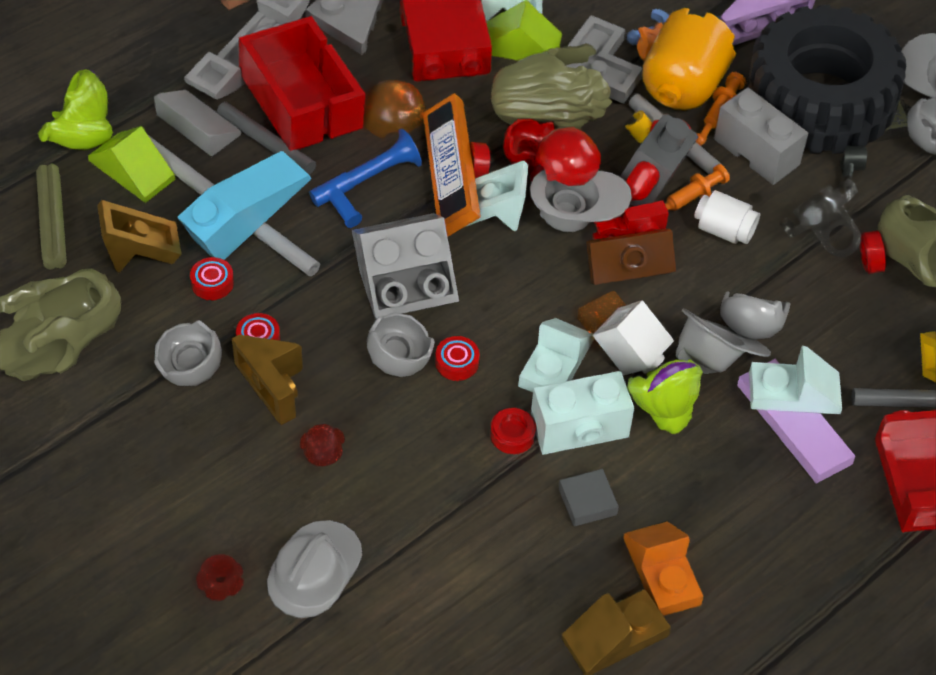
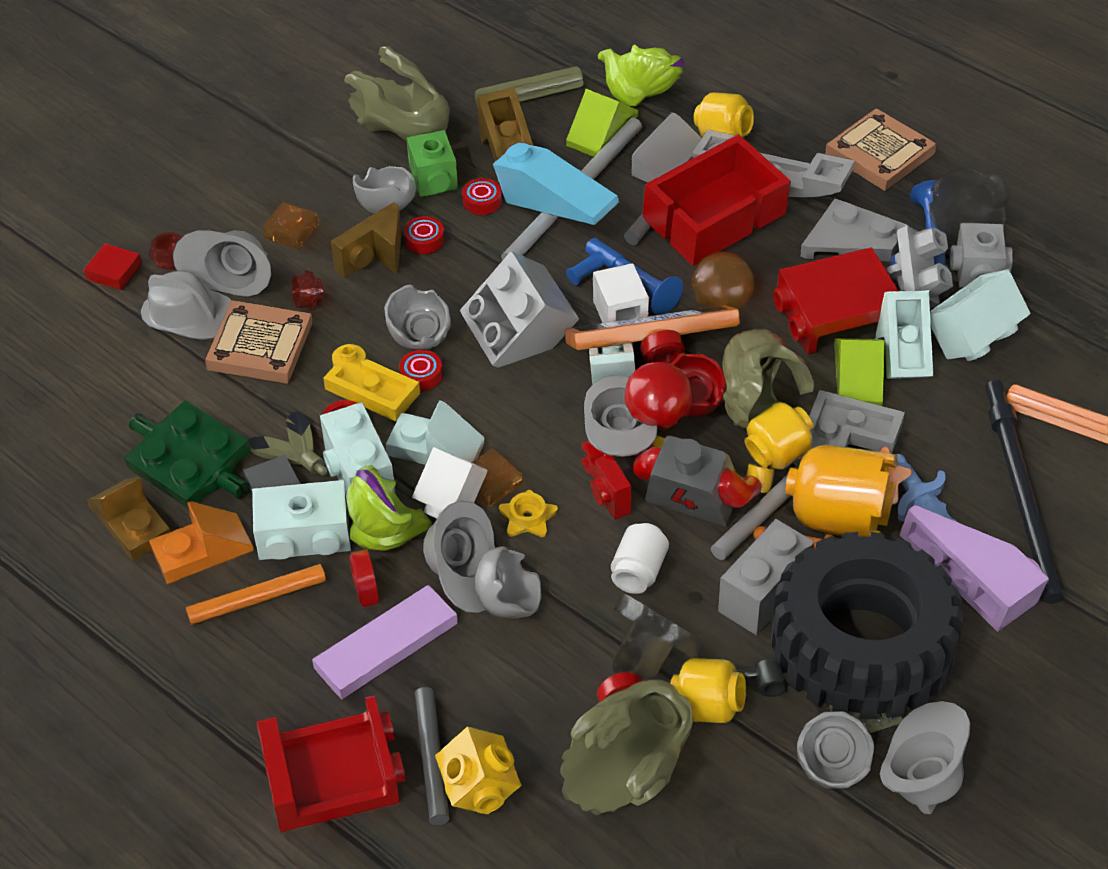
camera: 85 degrees right, 5 degrees down
reddish brown plate [586,228,676,285] -> none
orange piece [665,164,730,211] -> none
light aqua slope [749,346,842,414] -> none
none -> red tile [84,243,142,290]
none -> dark green plate [124,400,251,508]
none -> light grey piece [173,230,271,297]
none -> orange bar [185,564,326,625]
none -> tile [205,300,313,384]
none -> olive piece [248,412,327,476]
none -> light aqua brick [252,480,351,560]
none -> clear orange plate [263,202,319,249]
none -> yellow hinge [323,344,420,422]
none -> red tile [349,549,379,607]
none -> bright green brick [406,130,458,197]
none -> yellow plate [499,490,558,537]
none -> white brick [593,263,649,323]
none -> yellow head [671,658,746,723]
none -> yellow head [694,92,754,138]
none -> yellow head [744,403,814,469]

